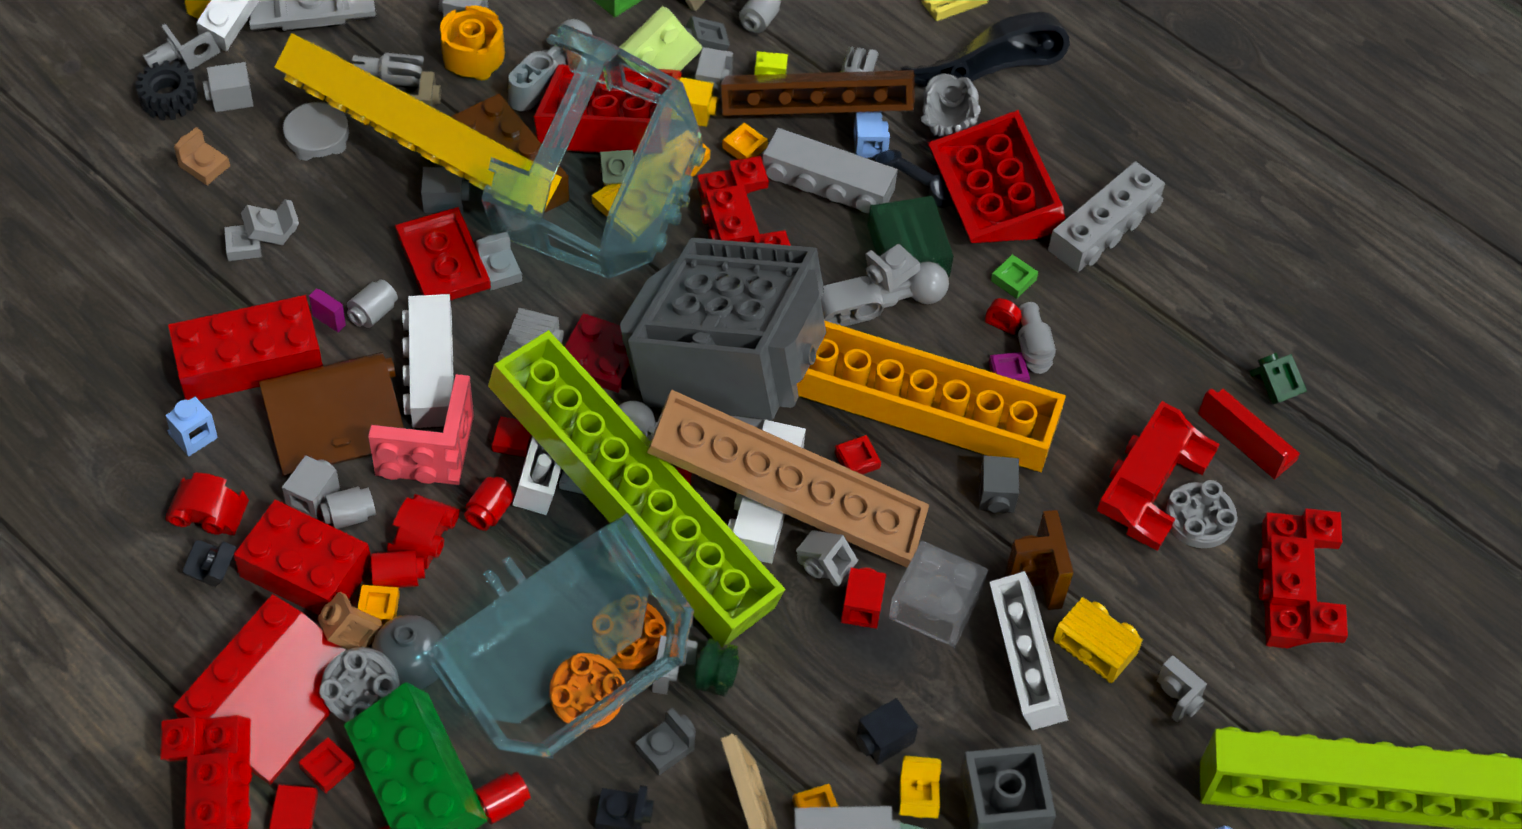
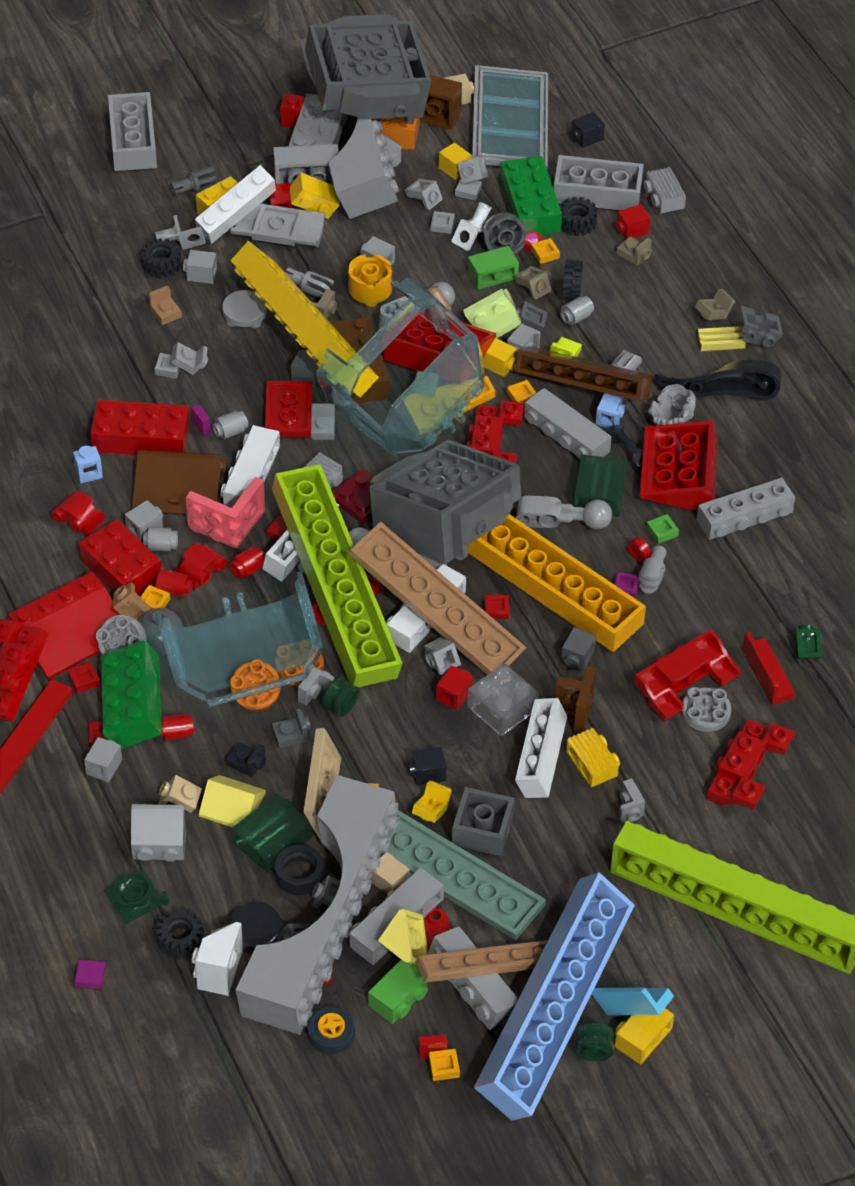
camera: 25 degrees right, 5 degrees down
black bracket [182,540,236,587] -> none
light grey bracket [865,243,921,292] -> none

